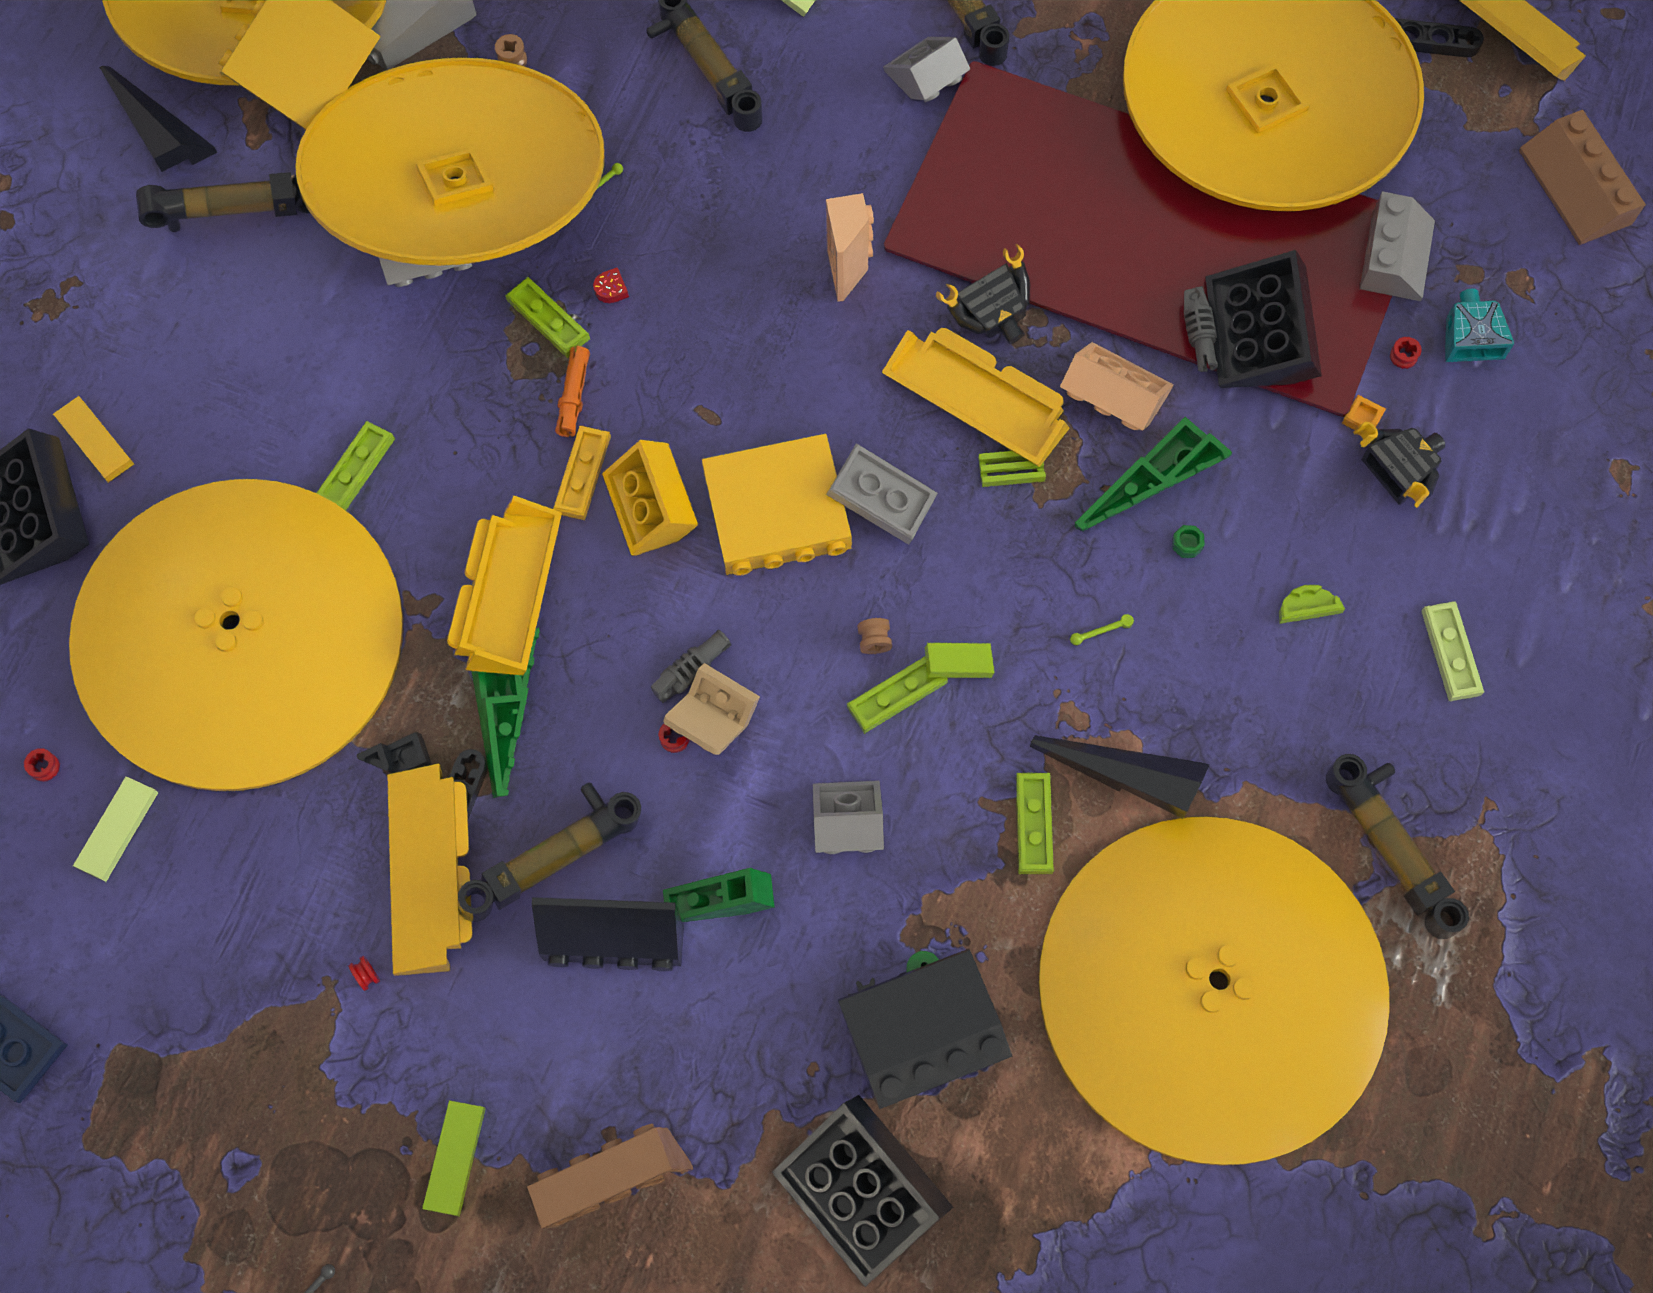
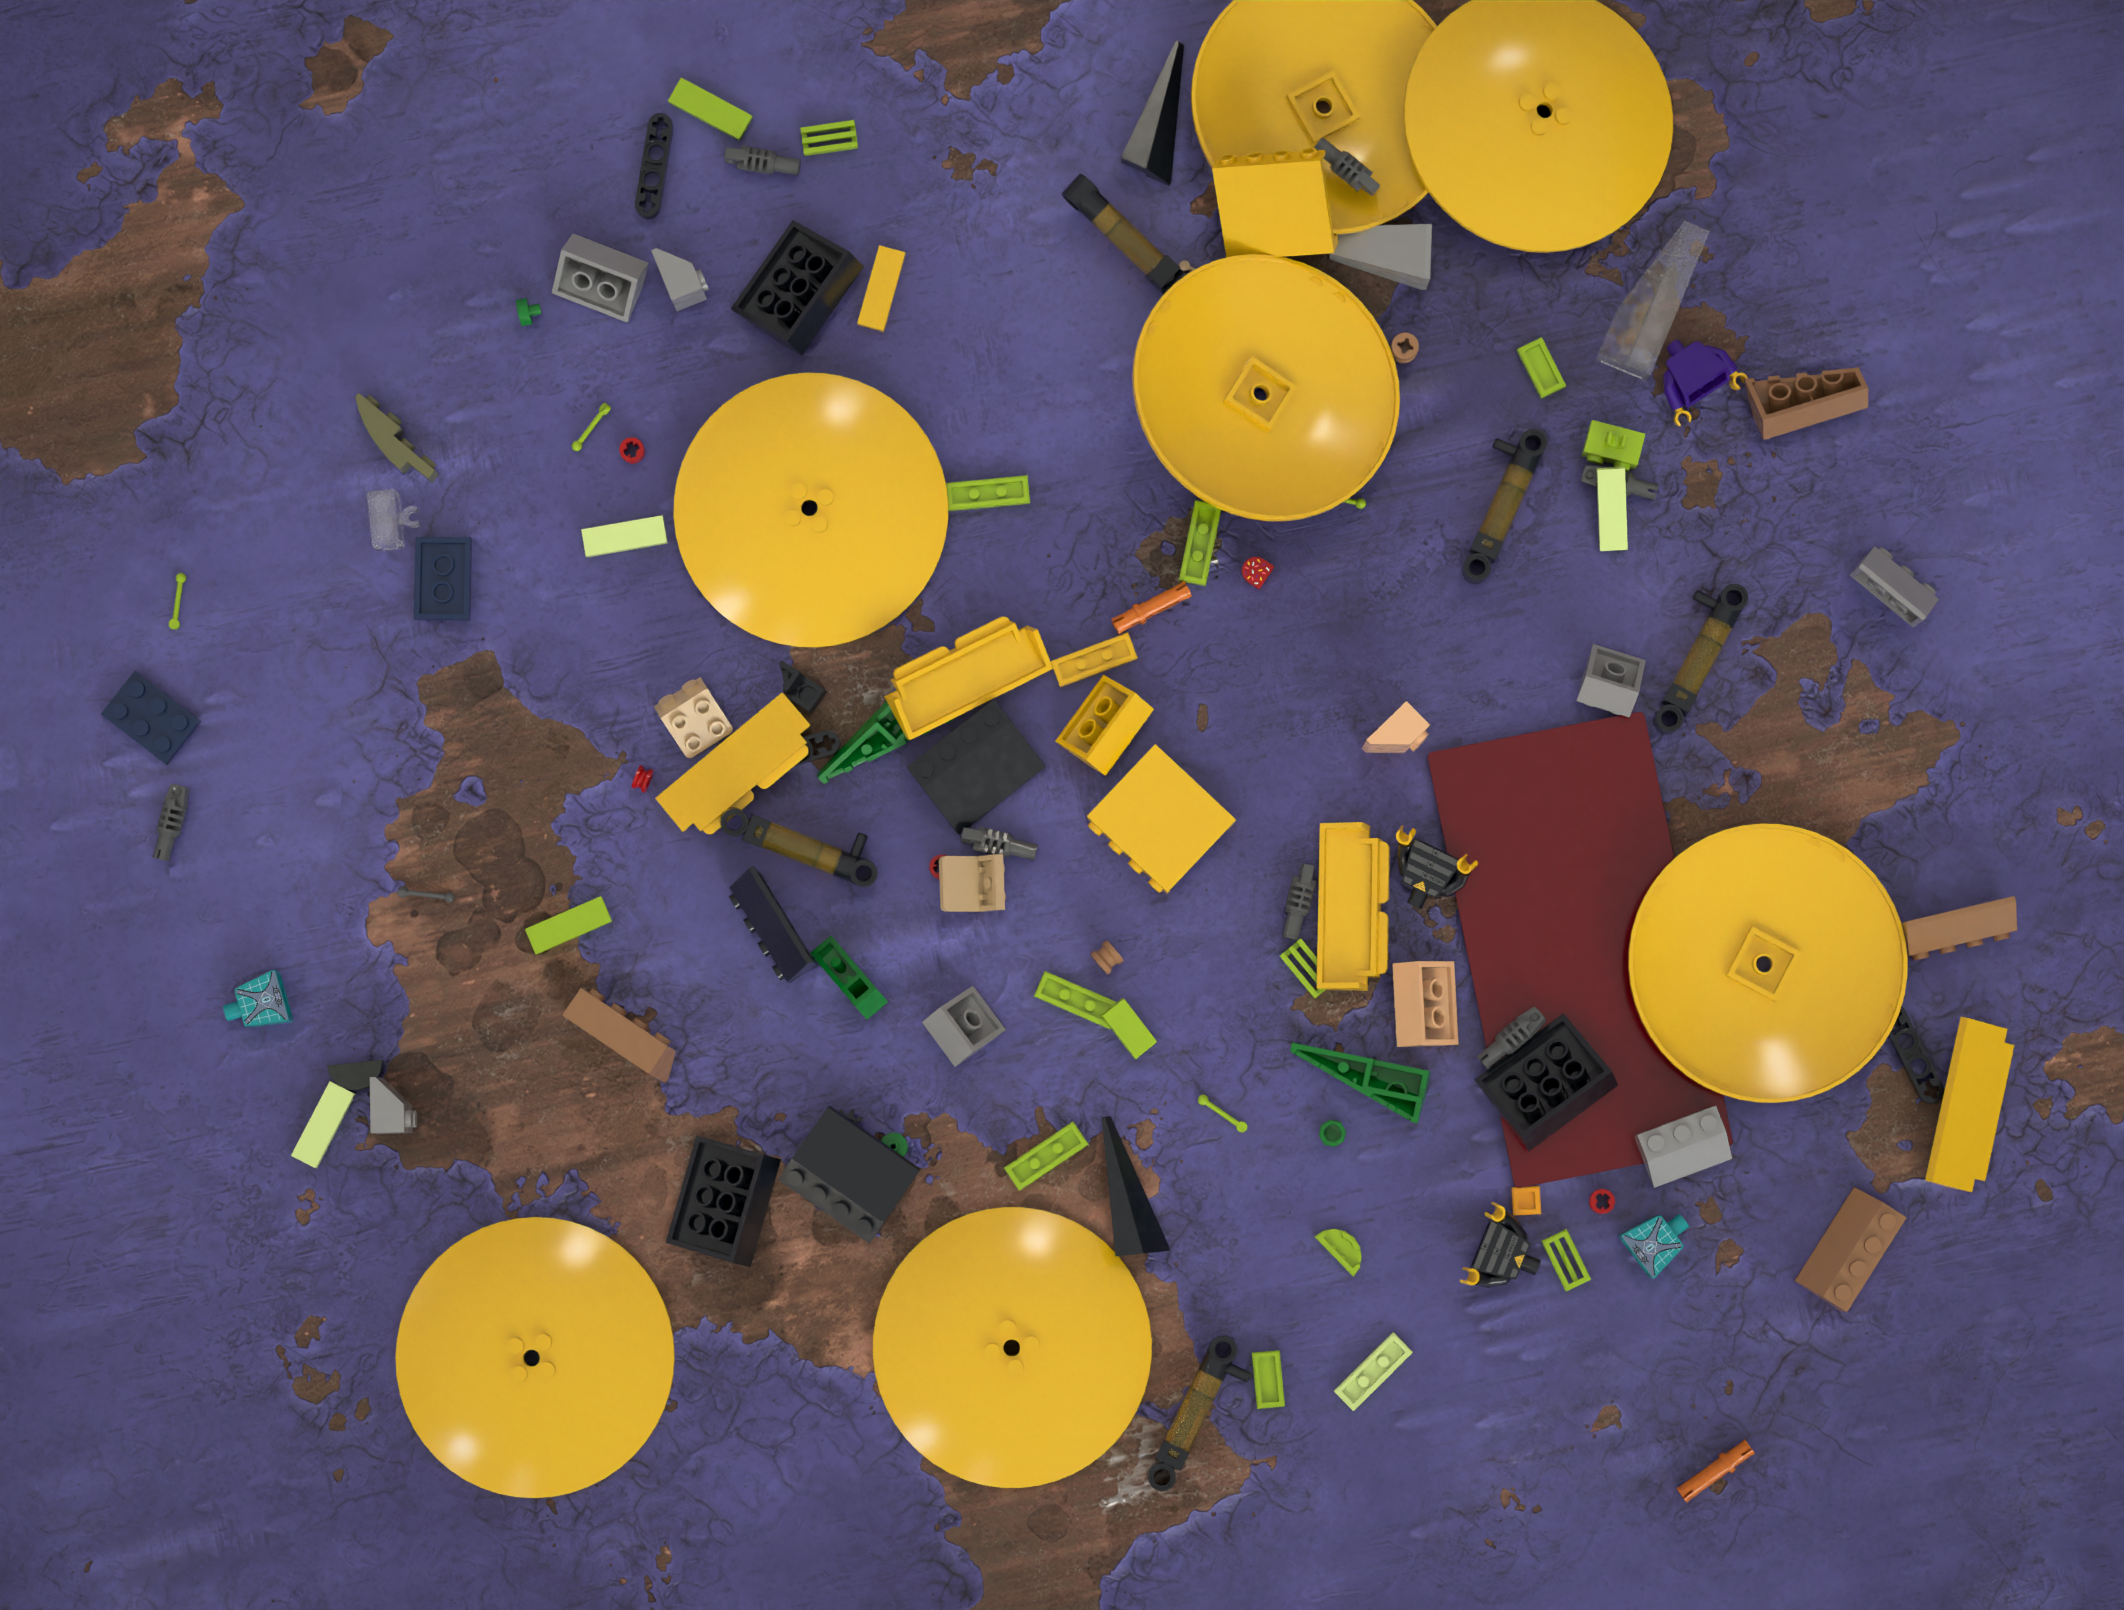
camera: 60 degrees right, 15 degrees up
light grey tile [826,443,938,545] -> none
none -> tan bracket [654,677,733,758]
none -> black slope [907,699,1045,835]
none -> lime tile [1251,1350,1285,1409]
none -> dark grey hinge [1282,863,1316,941]
none -> lime tile [1541,1229,1591,1292]

